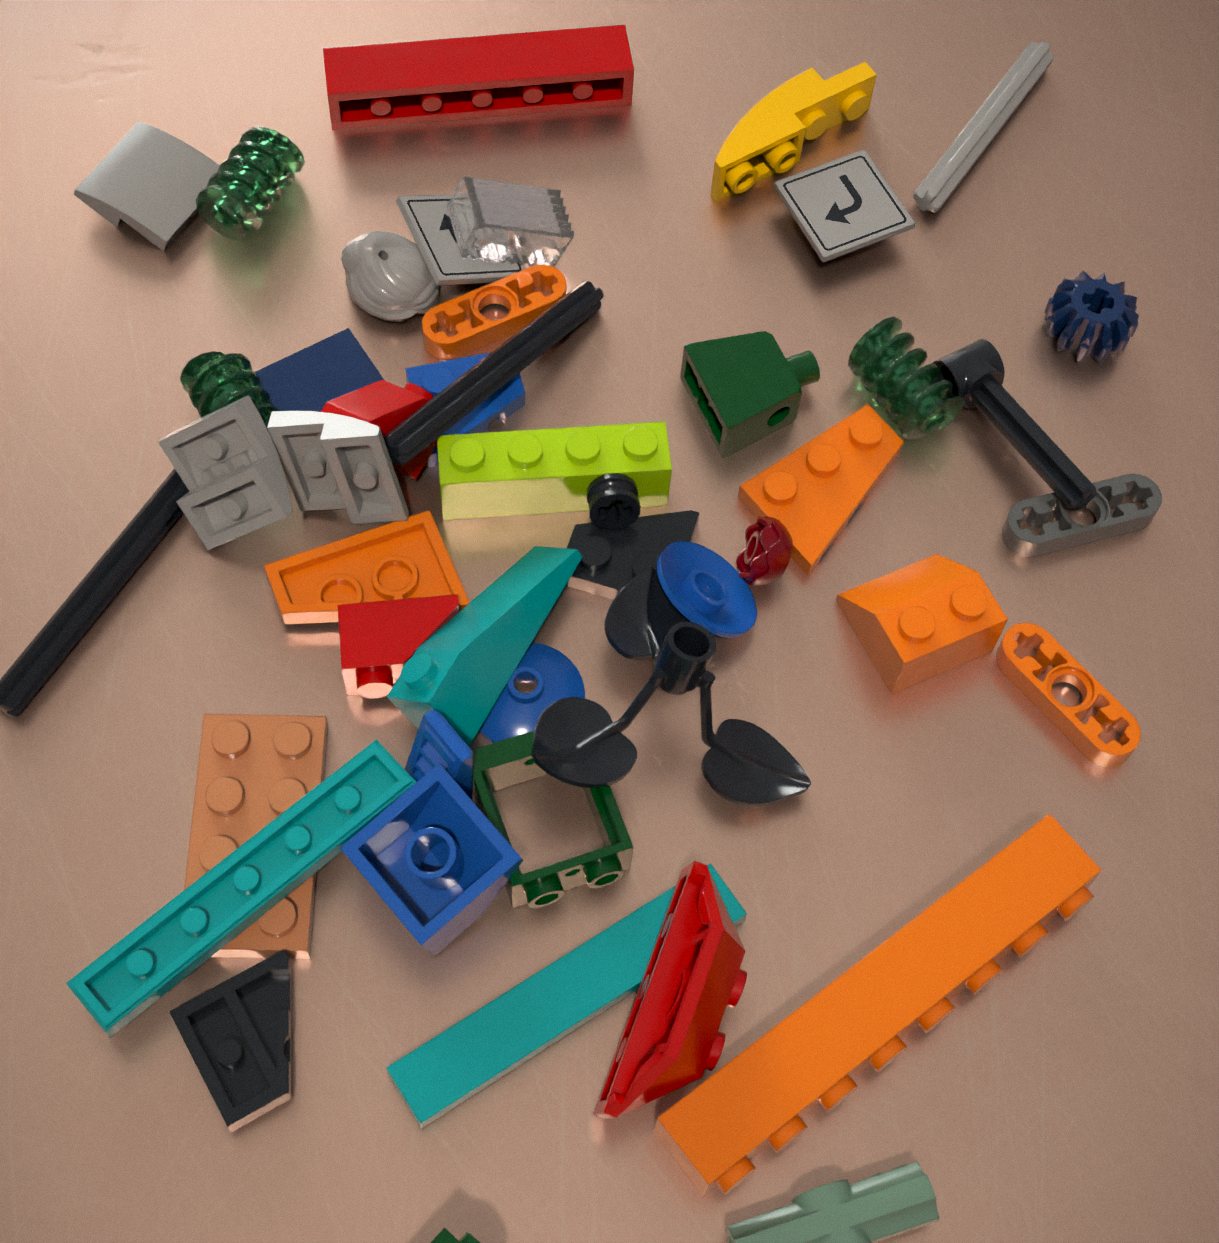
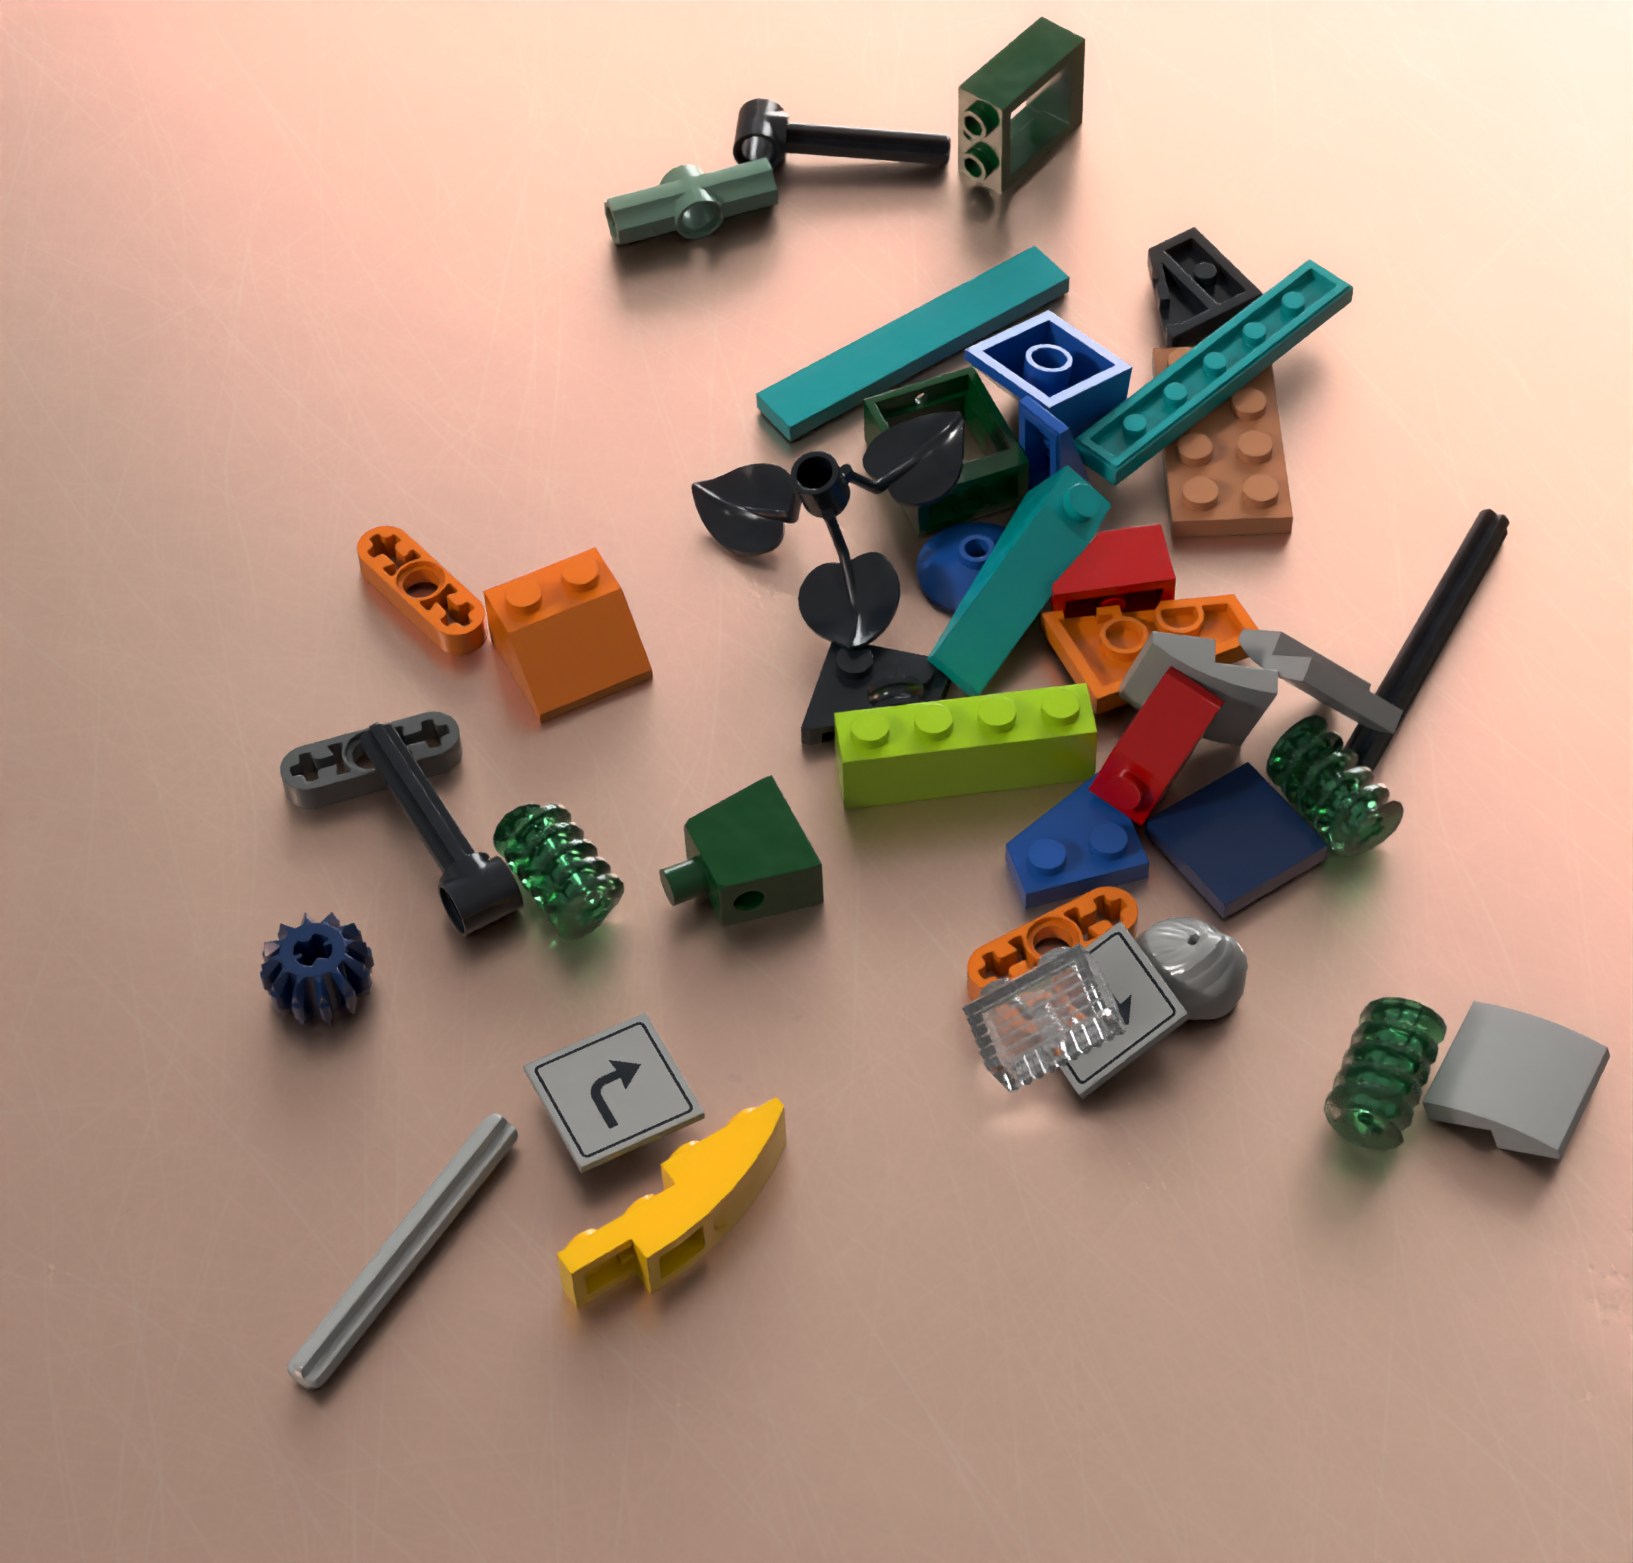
camera: 175 degrees left, 10 degrees down
red brick [323,25,634,130] -> none
black axle [383,281,604,465] -> none
red wedge [593,861,747,1119] -> none
orange brick [653,813,1102,1198] -> none
blue dish [657,541,757,638] -> none
dark red plate [736,516,793,586] -> none
orange wing [738,404,904,577] -> none

